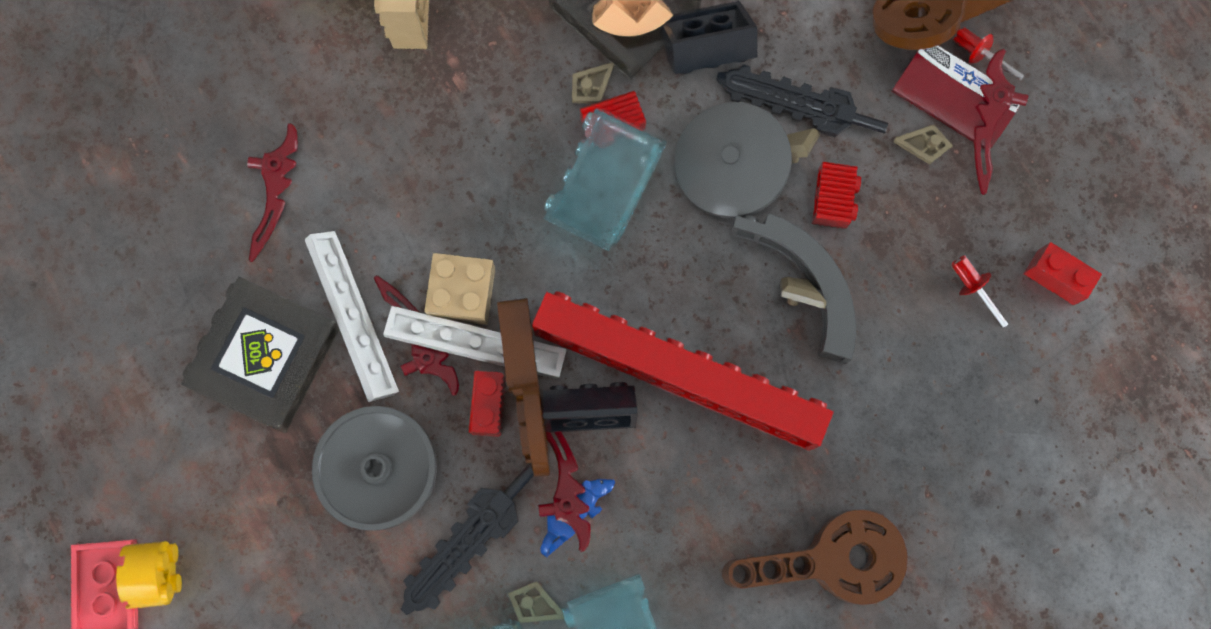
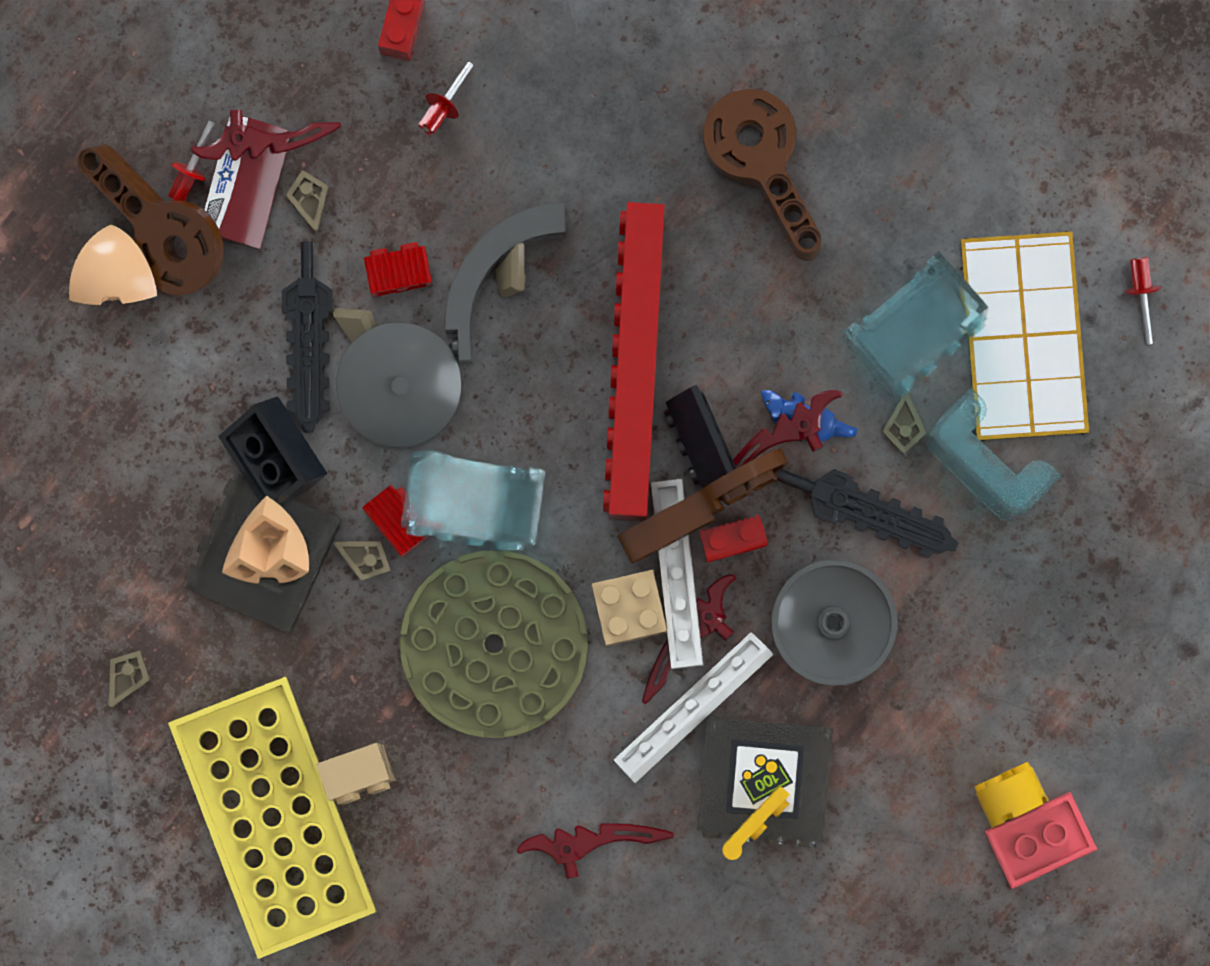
camera: 105 degrees left, 5 degrees up
none -> olive plate [400,550,588,738]
none -> yellow plate [722,786,790,860]

